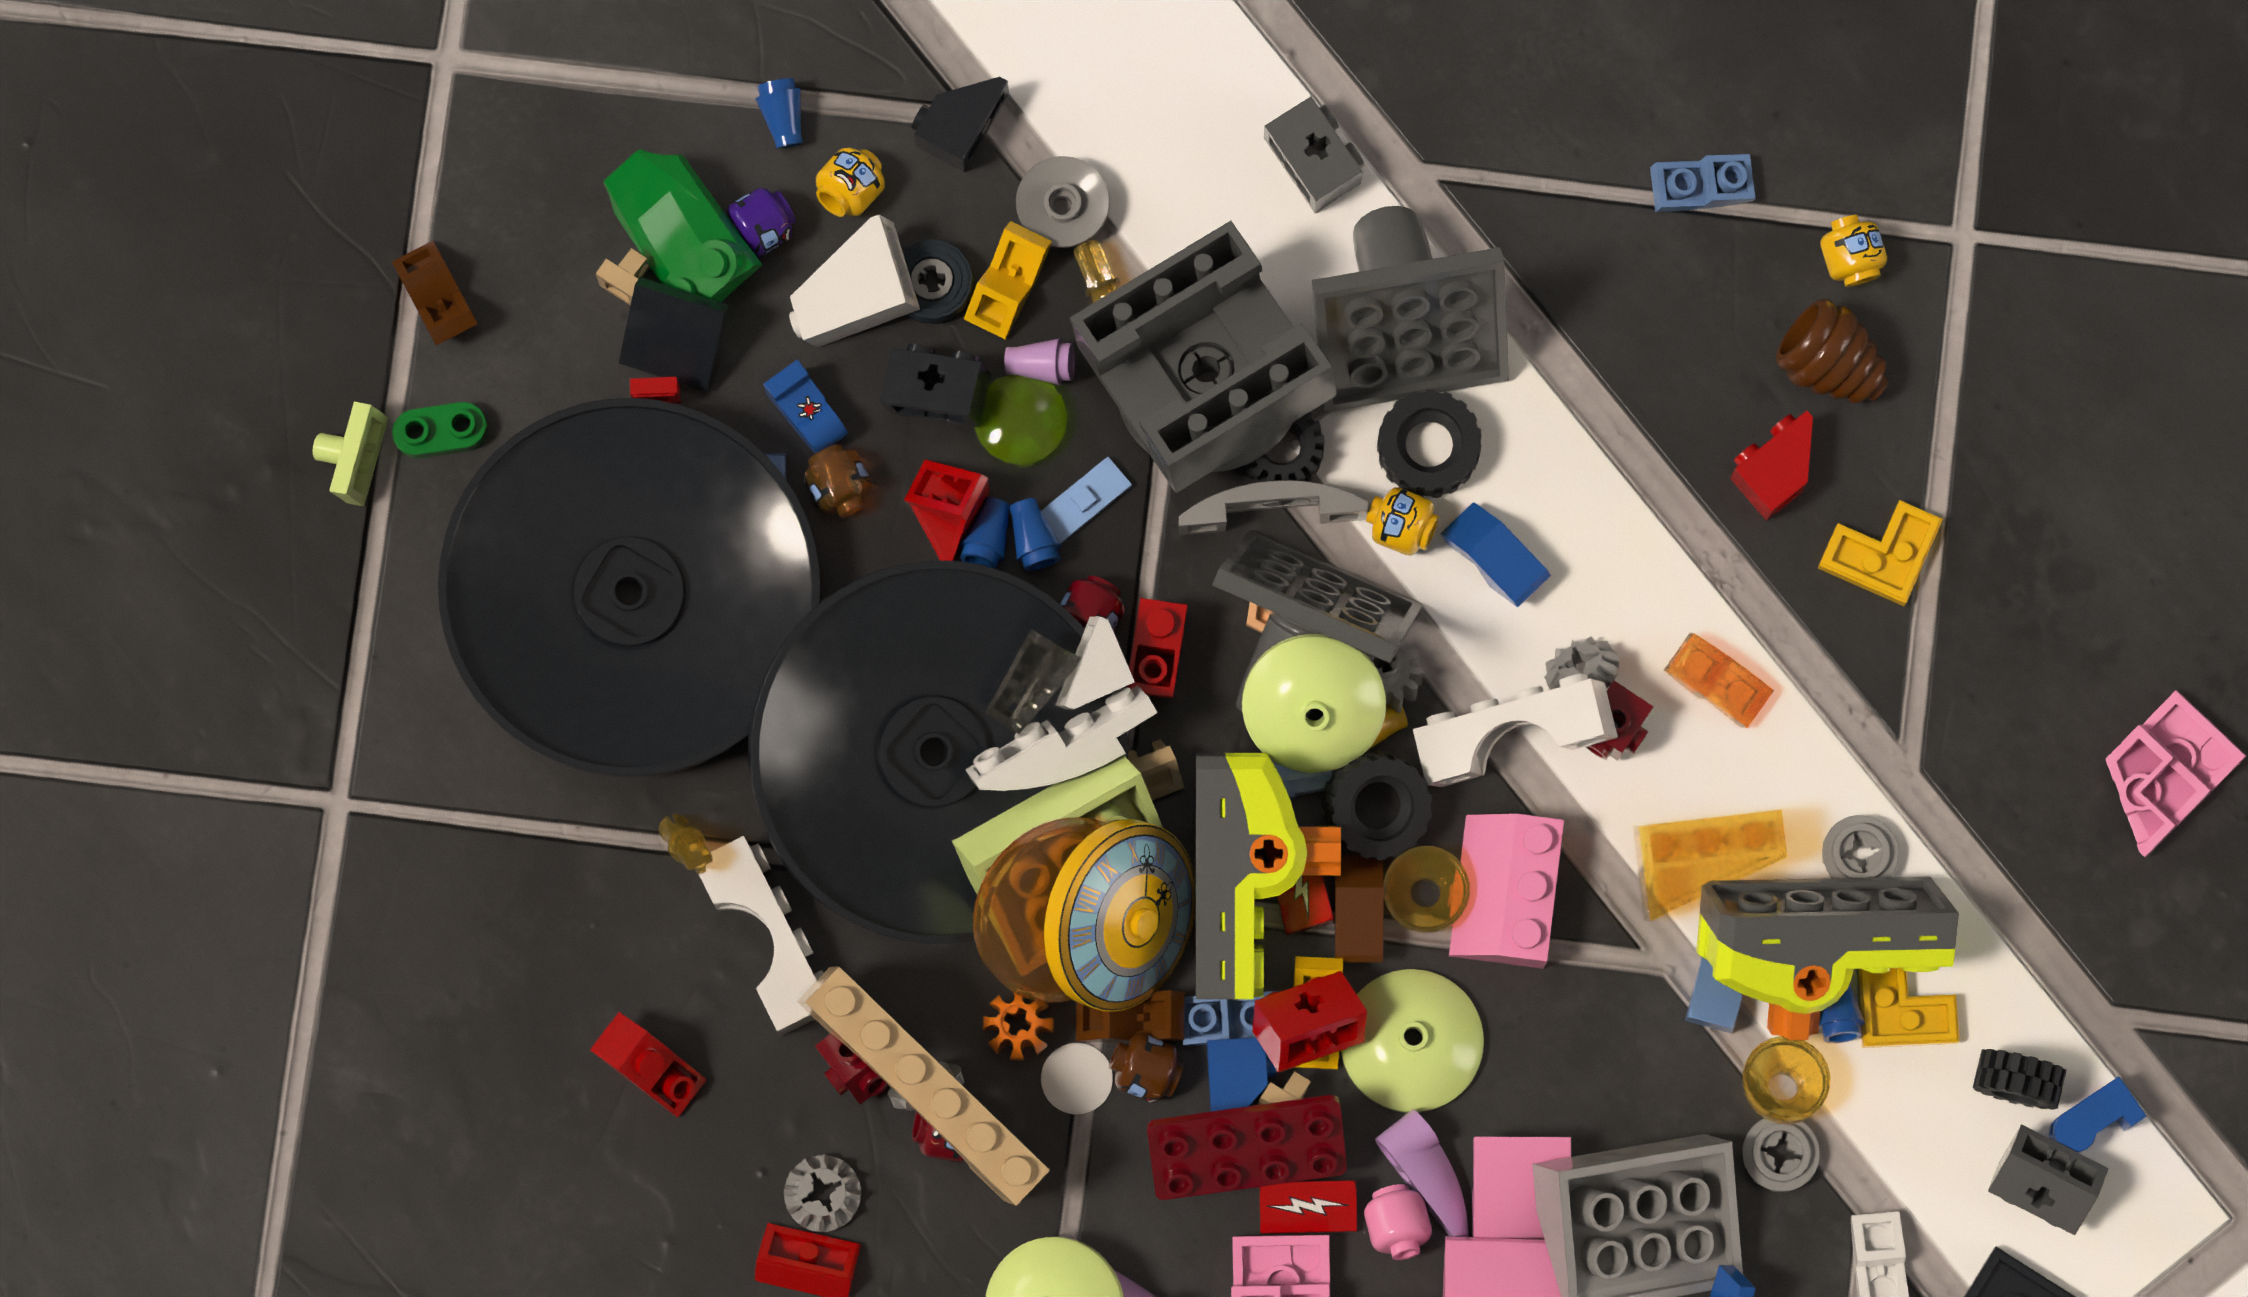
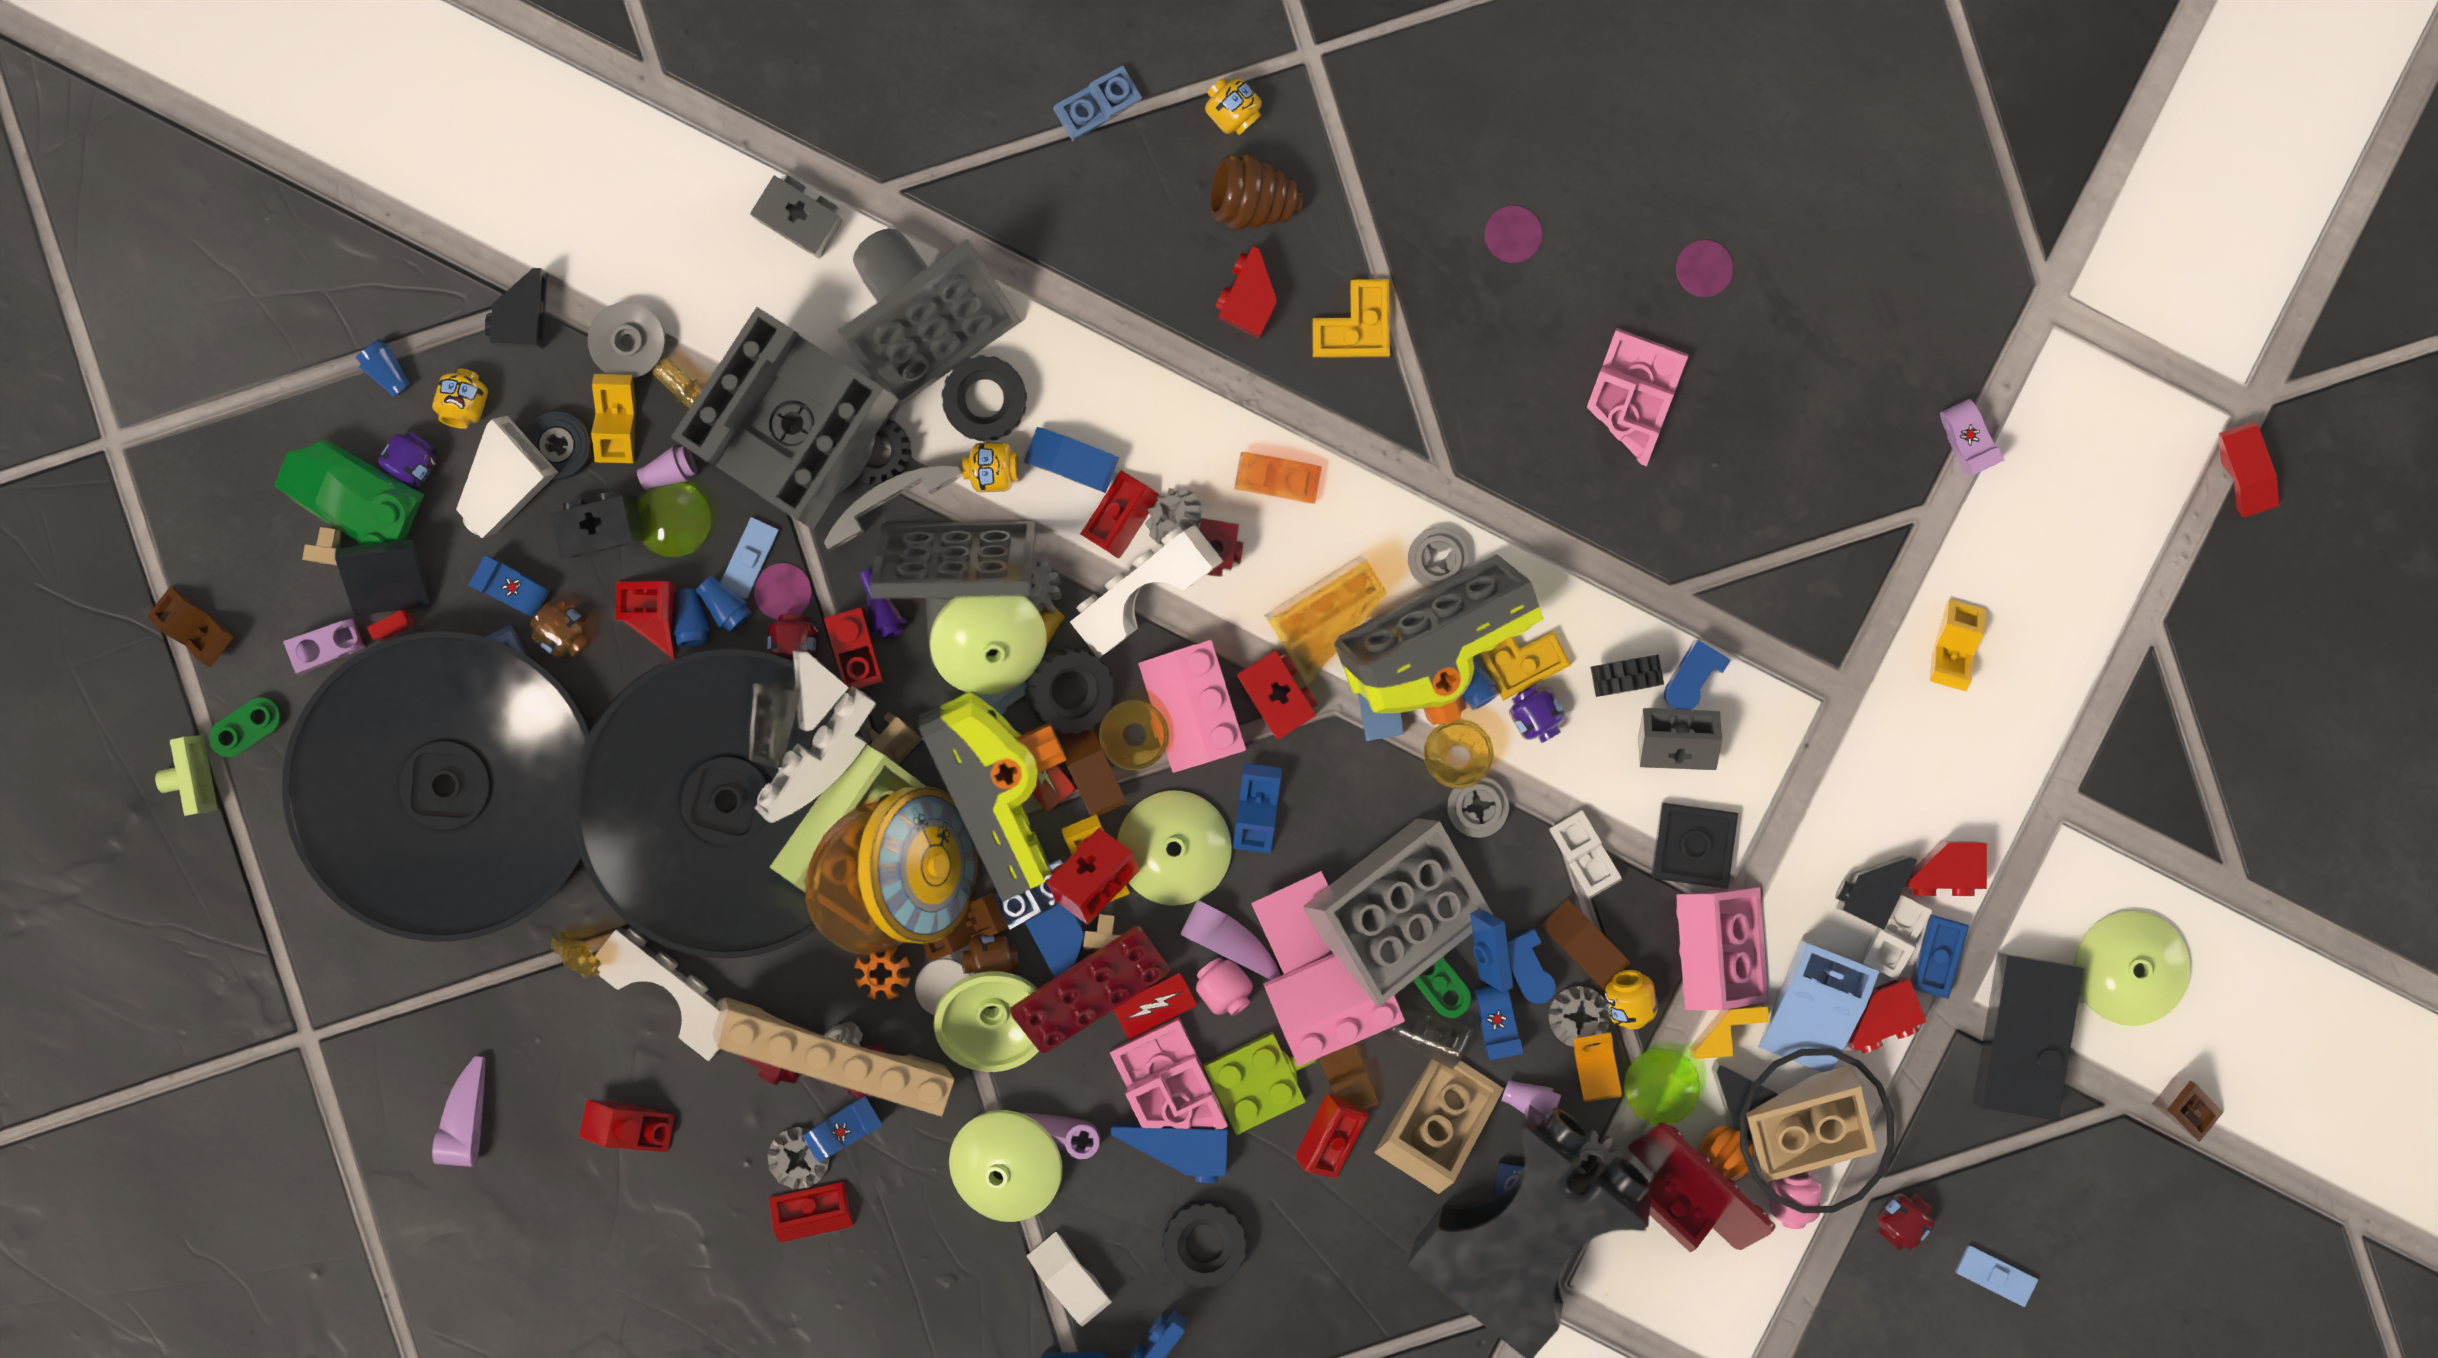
camera: 25 degrees left, 10 degrees up
none -> lavender leg [283,619,365,676]
none -> lavender piece [432,1056,486,1167]
none -> flat silver sticker [754,563,811,620]
none -> blue leg [802,1096,883,1162]
none -> dark purple cone [859,569,907,640]
none -> yellowish green dish [934,971,1039,1072]
none -> red slope [1080,470,1159,559]
none -> blue slope [1233,763,1282,854]
none -> red brick [1236,650,1318,740]
none -> flat silver sticker [1485,206,1542,263]
none -> dark purple head [1509,684,1566,743]

